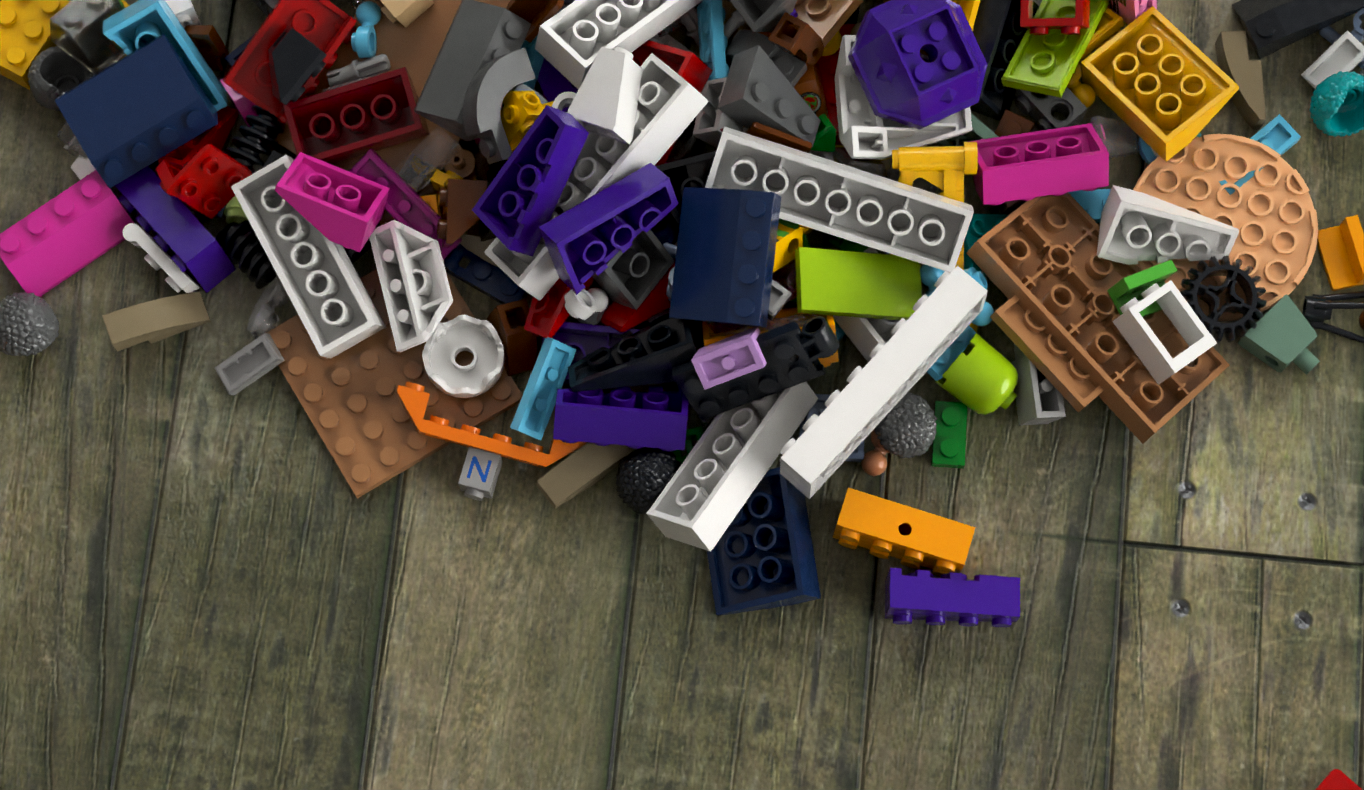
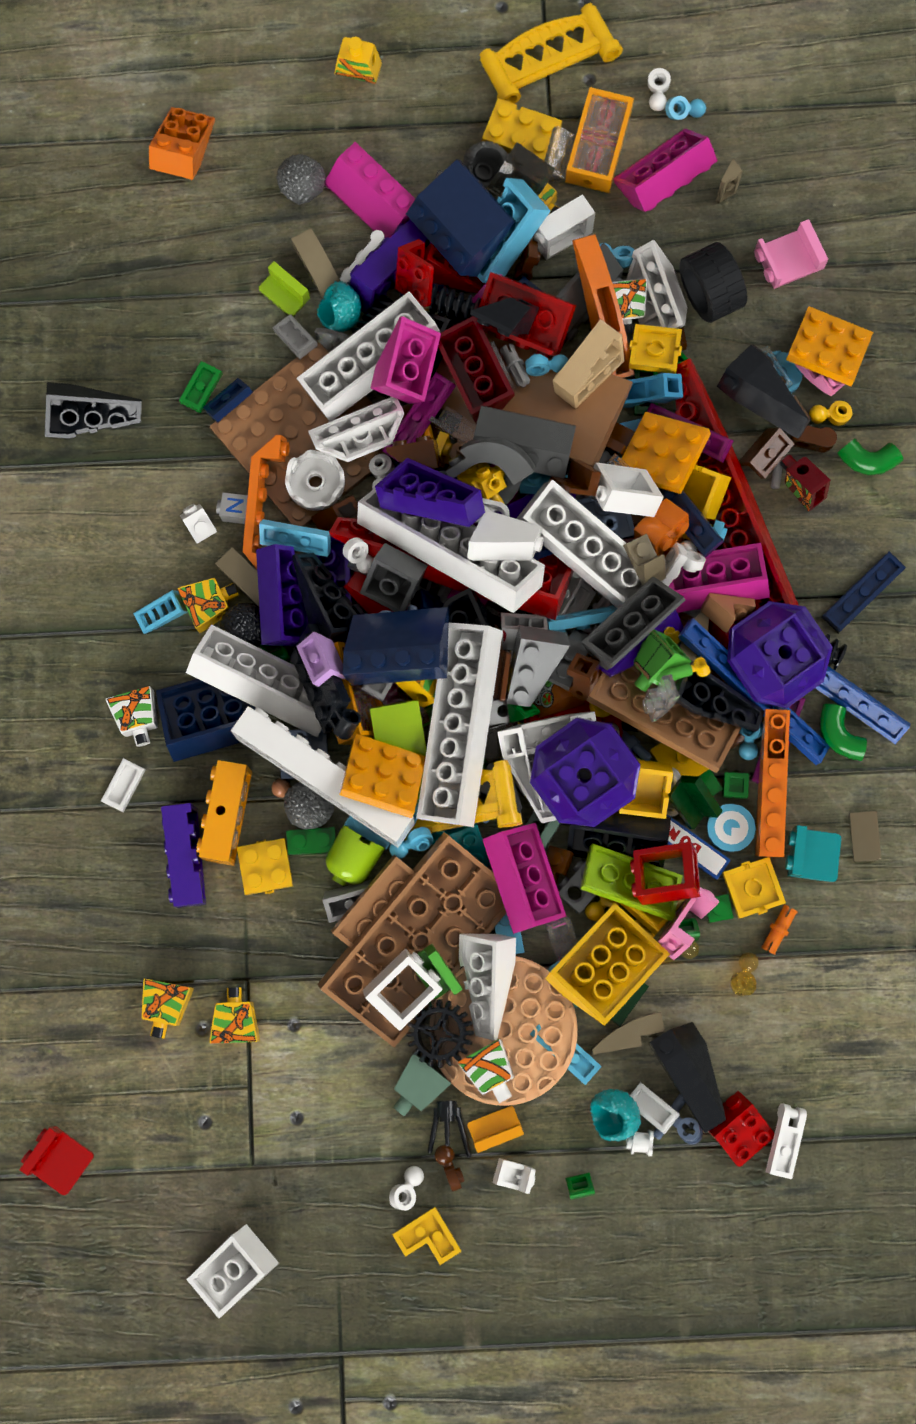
camera: 85 degrees right, 5 degrees up
dark purple wedge [539,162,678,295] -> none
none -> black wedge [45,382,142,439]
none -> white tile [101,758,146,813]
none -> torso [106,686,158,747]
none -> medium azure slope [133,590,188,634]
none -> torso [142,979,194,1039]
none -> torso [178,578,239,633]
none -> green plate [179,361,223,413]
none -> white bracket [180,504,217,543]
none -> dark blue plate [203,378,253,423]
none -> torso [210,987,260,1043]
none -> yellow plate [237,838,294,895]
none -> lime panel [258,261,310,317]
none -> teal hair [317,281,361,333]
none -> light orange plate [339,733,426,818]
none -> white plate [369,454,394,489]
none -> torso [458,1039,514,1103]

